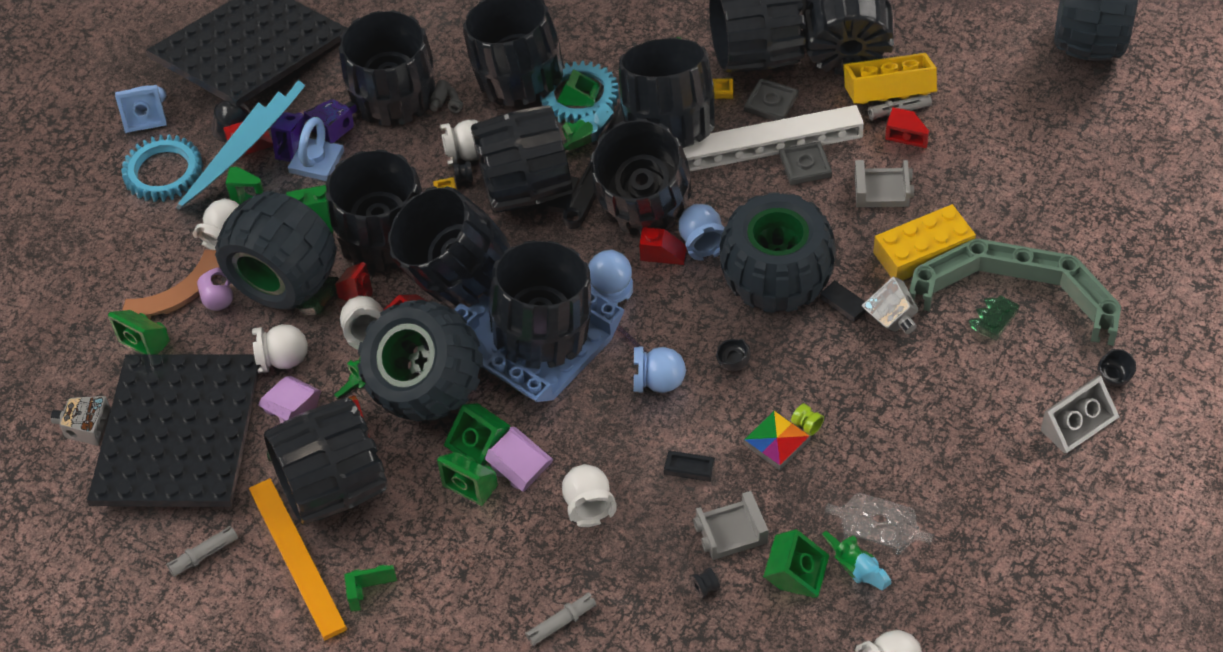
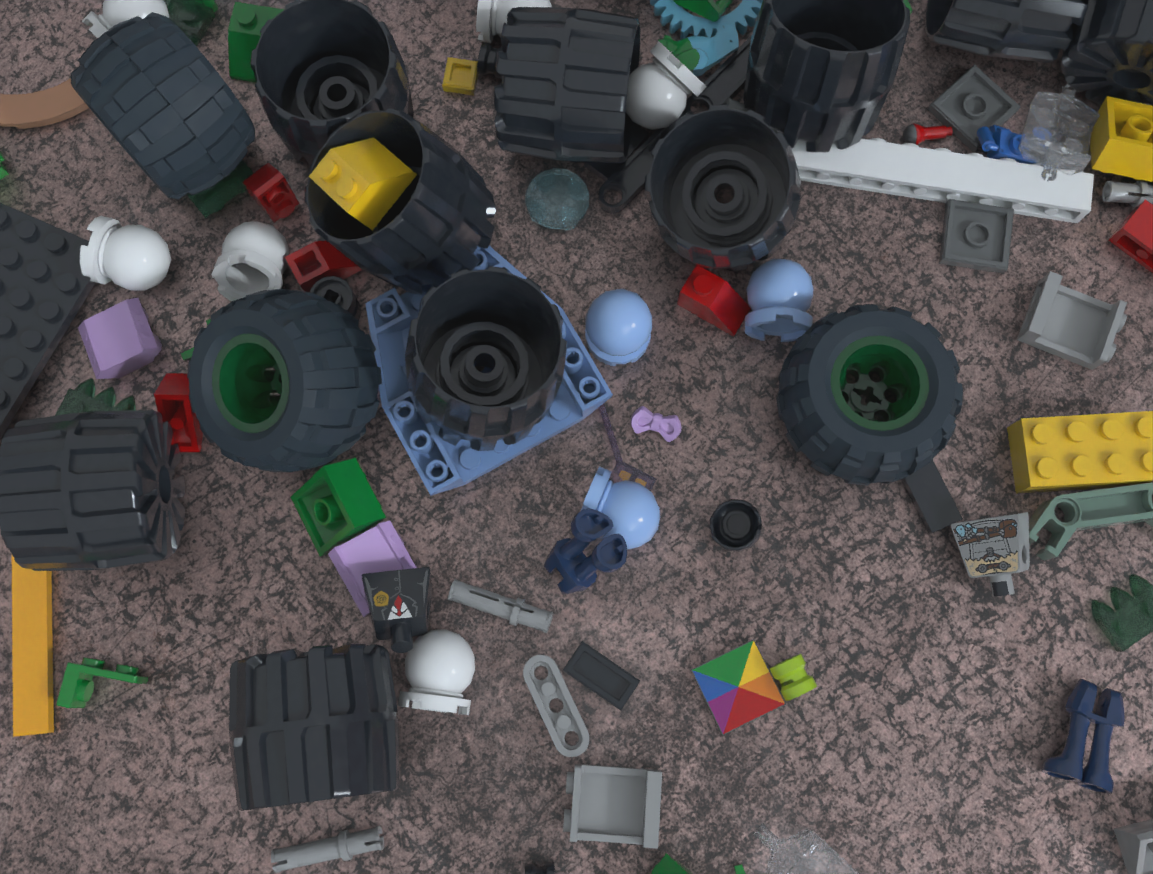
camera: 20 degrees right, 25 degrees up
lavender helmet [197,268,233,311] -> none
green slope [437,452,498,506] -> none
yellow tile [713,78,733,99] -> none
none -> black wheel [229,644,399,811]
none -> yellow slope [309,137,417,230]
none -> black torso [362,567,432,653]
none -> light grey pin [448,579,554,634]
none -> light grey plate [523,655,589,757]
none -> clear light blue dish [525,168,589,230]
none -> dark blue piece [544,508,627,594]
none -> white tile [626,41,707,130]
none -> lavender piece [631,406,681,442]
none -> red piece [903,123,953,145]
none -> blue piece [977,125,1039,164]
none -> clear plate [1019,84,1100,181]
none -> dark blue piece [1042,679,1125,794]

